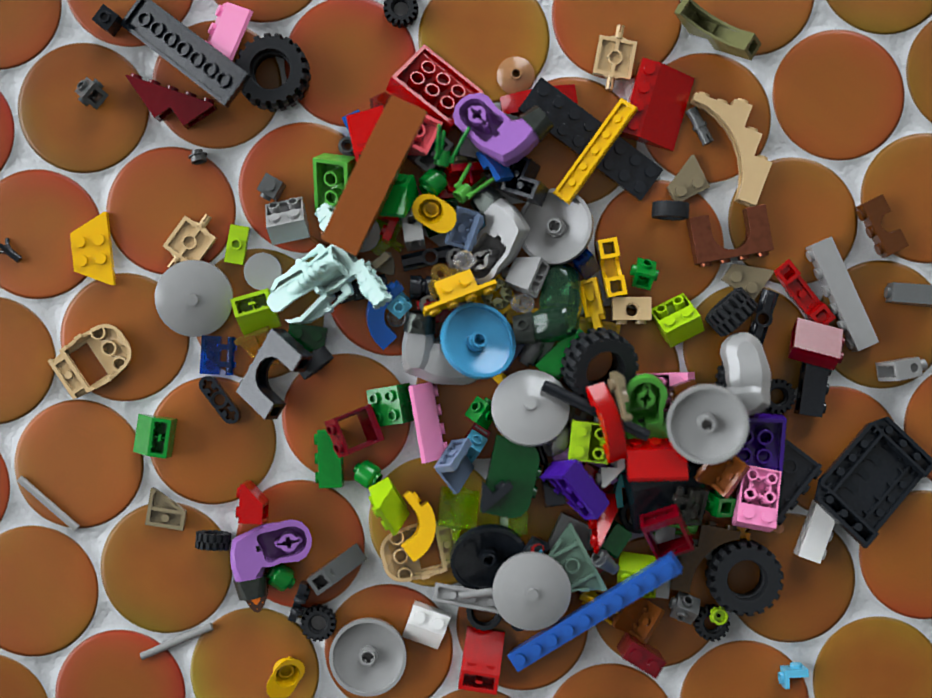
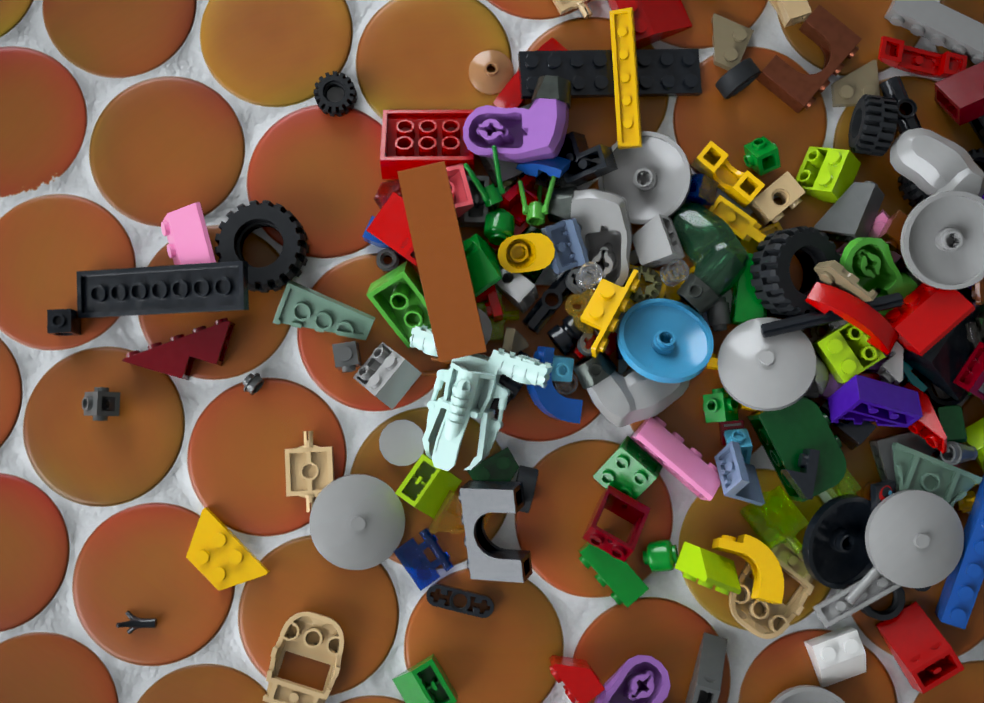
camera: 45 degrees left, 5 degrees down
lime plate [224,224,250,265] -> none
none -> sand green wing [272,280,376,340]
none -> dark grey slope [814,181,885,243]

